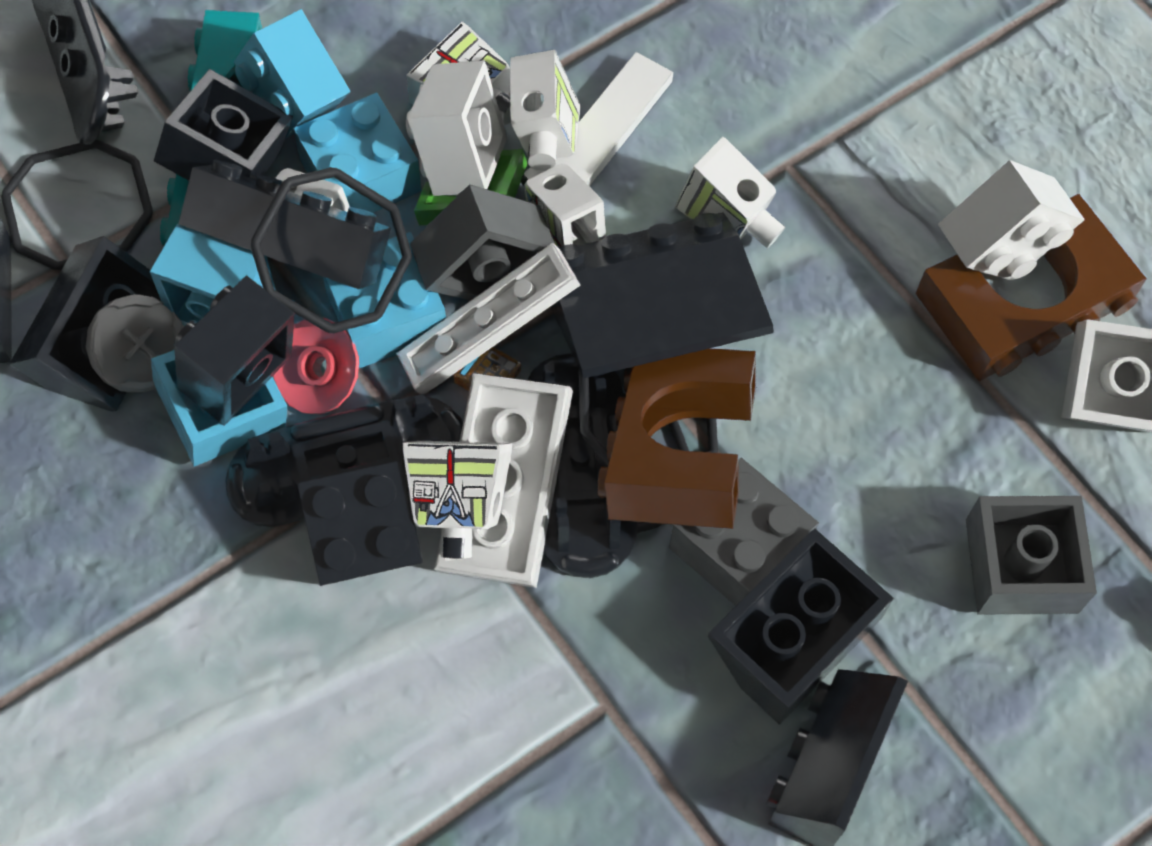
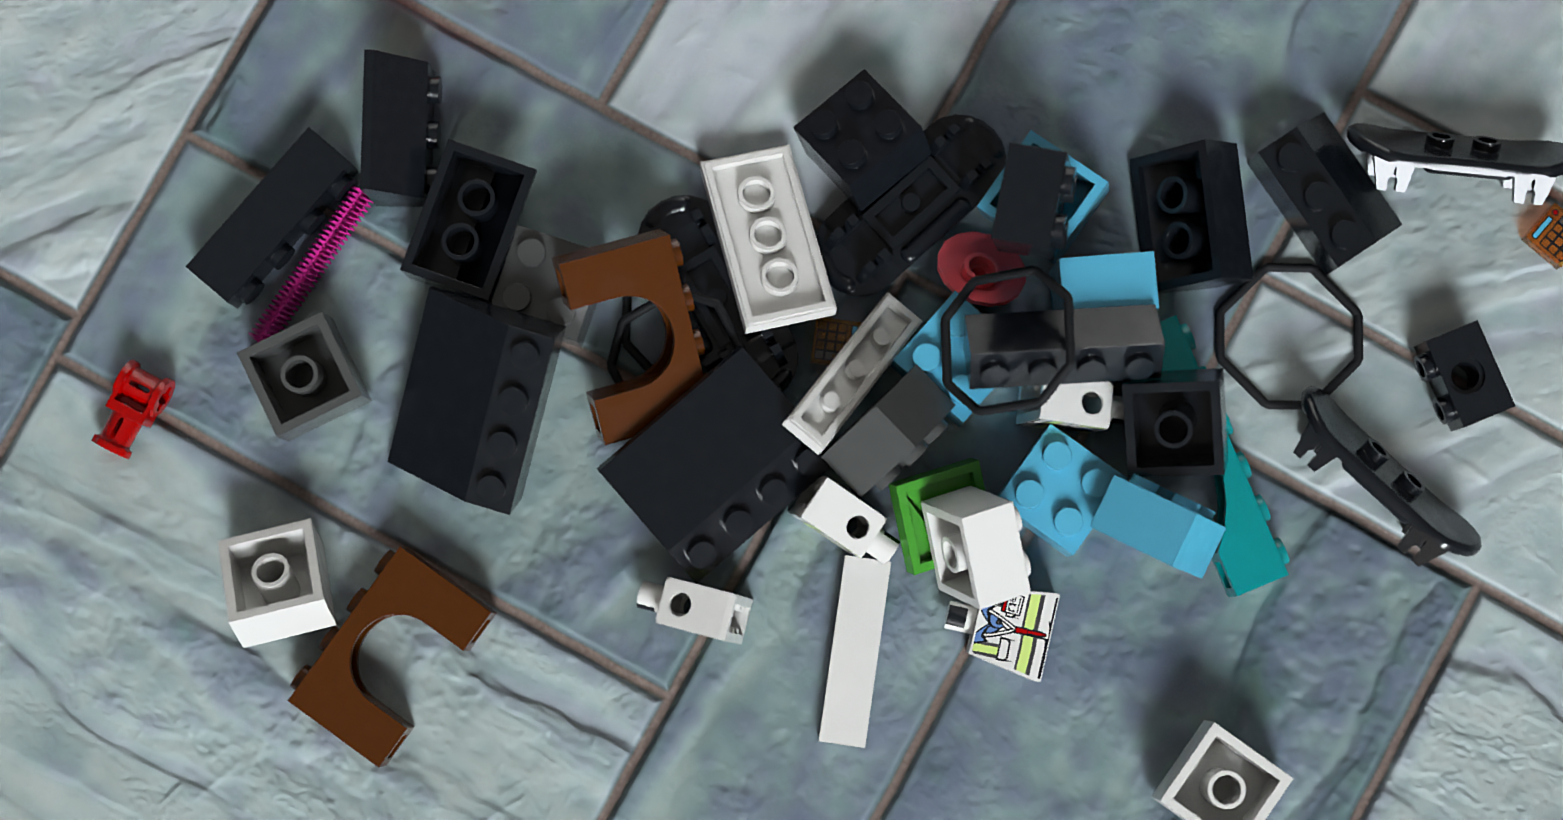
camera: 160 degrees right, 20 degrees up
light grey tile [86,294,183,393] -> none
torso [403,441,512,559] -> none
white torso [510,50,580,171] -> none
white brick [938,160,1085,281] -> none
none -> black brick [185,127,359,309]
none -> dark pink axle [248,186,373,342]
none -> black slope [387,286,566,515]

